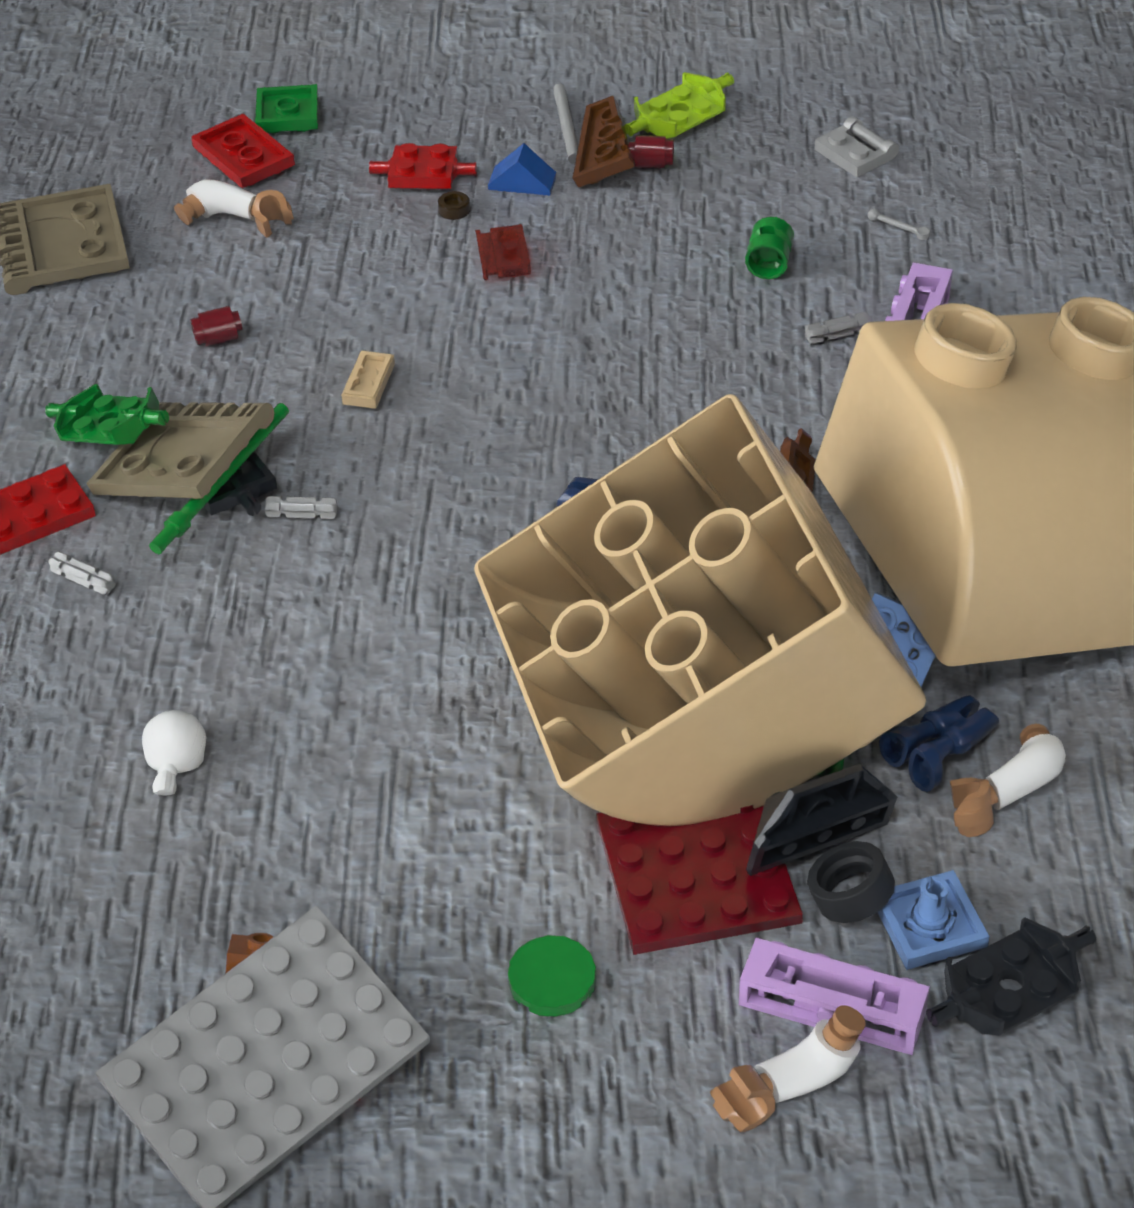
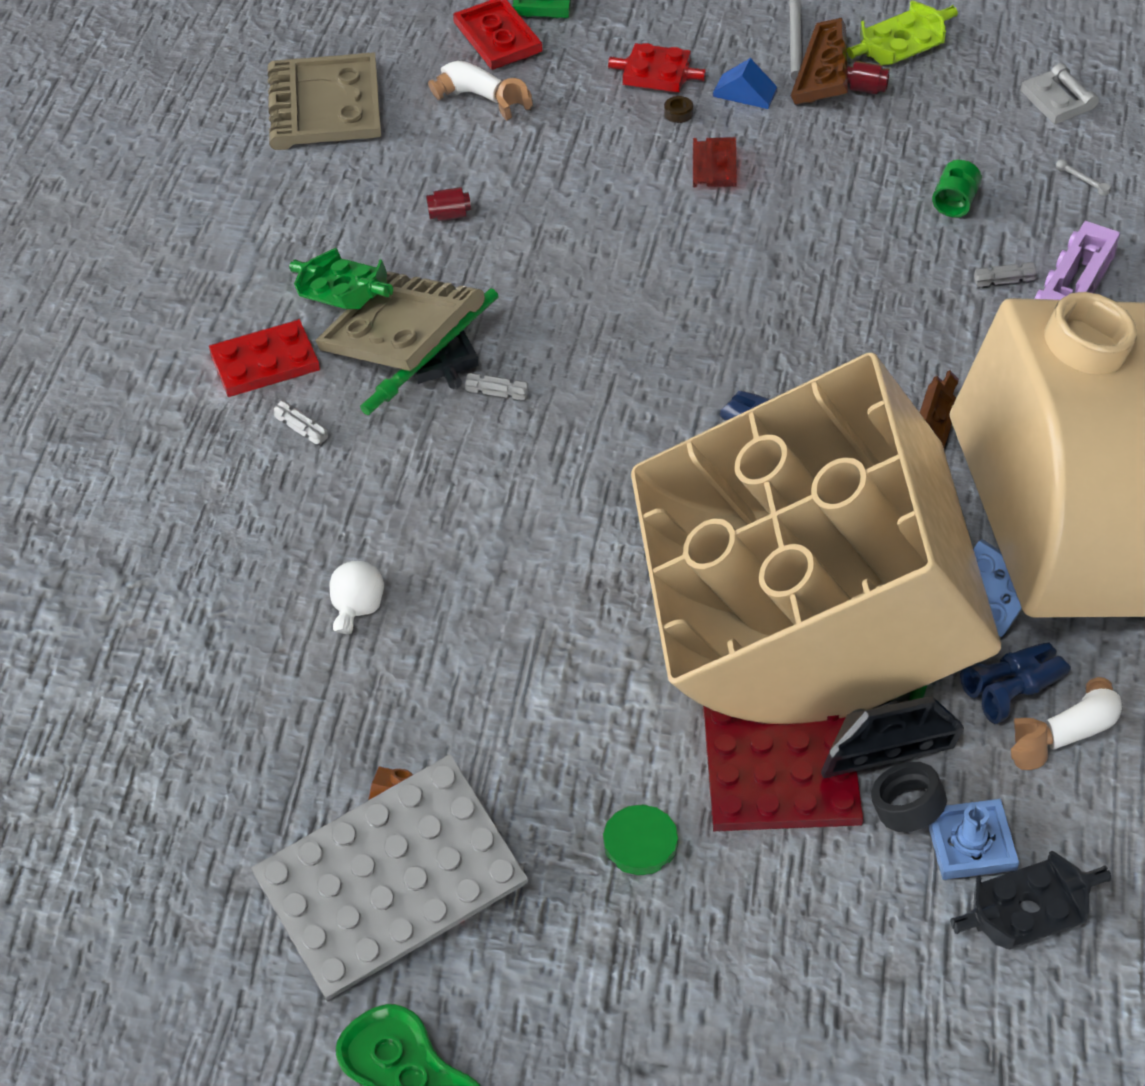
camera: 10 degrees right, 5 degrees up
tan plate [341,351,395,409] -> none
piece [710,1005,866,1132] -> none
lavender brick [739,938,930,1055] -> none

